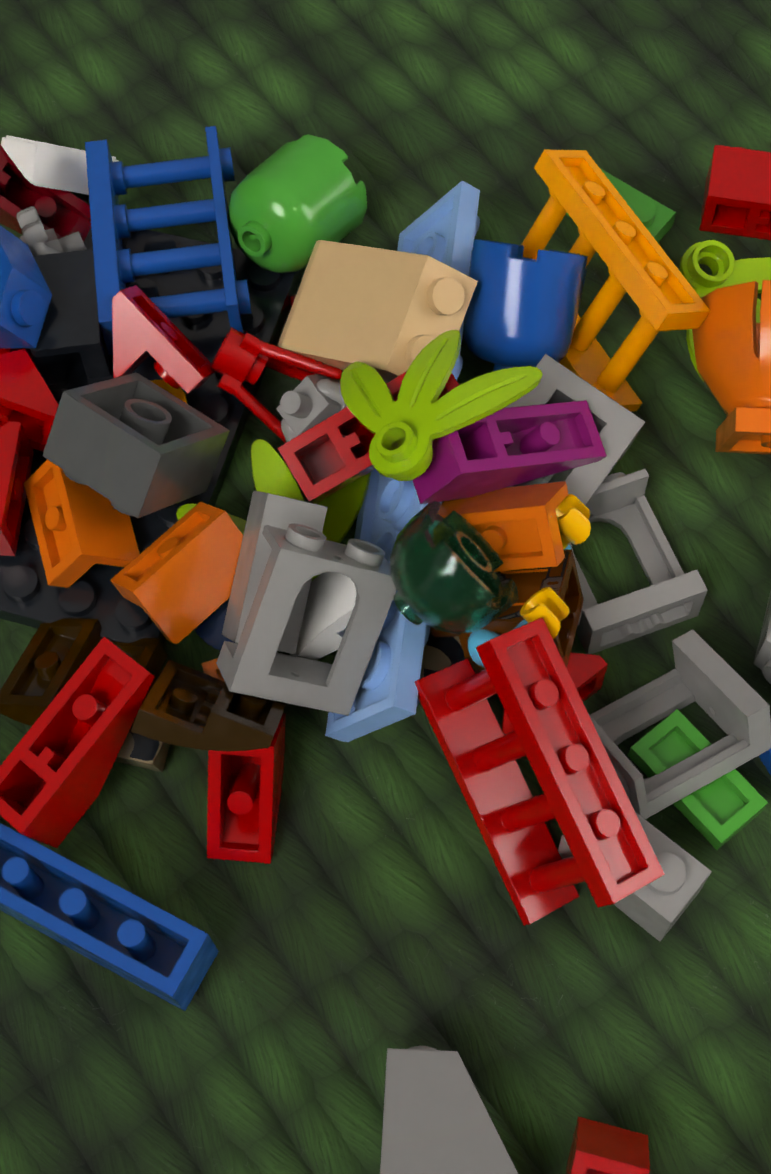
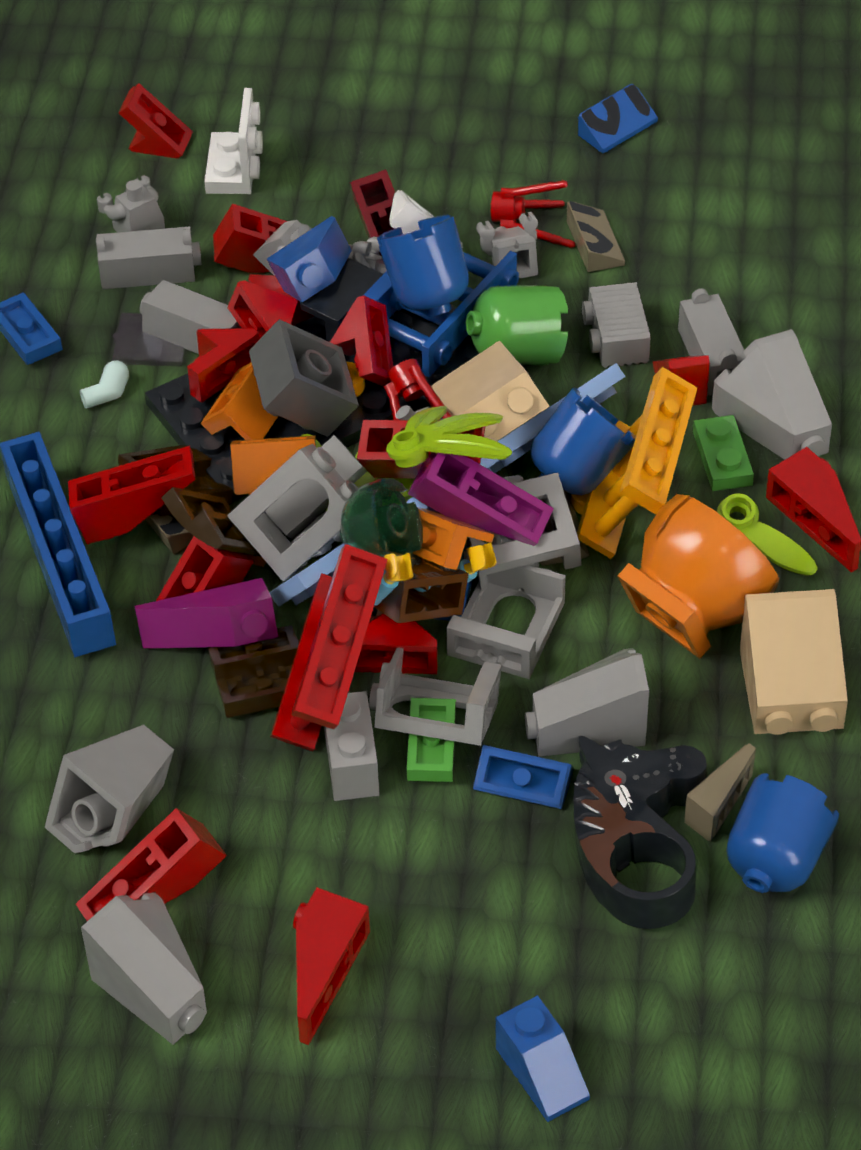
camera: 40 degrees right, 15 degrees down
none -> magenta slope [134,578,278,649]
none -> dark brown slope [207,625,299,718]
none -> blue cylinder [377,215,469,316]
none -> light grey piece [476,212,538,278]
none -> red plant [491,180,575,248]
none -> dark tan slope [566,201,625,272]
none -> light grey brick [582,282,650,368]
none -> red slope [653,355,710,406]
none -> light grey brick [678,288,746,396]
none -> light grey slope [712,329,832,460]

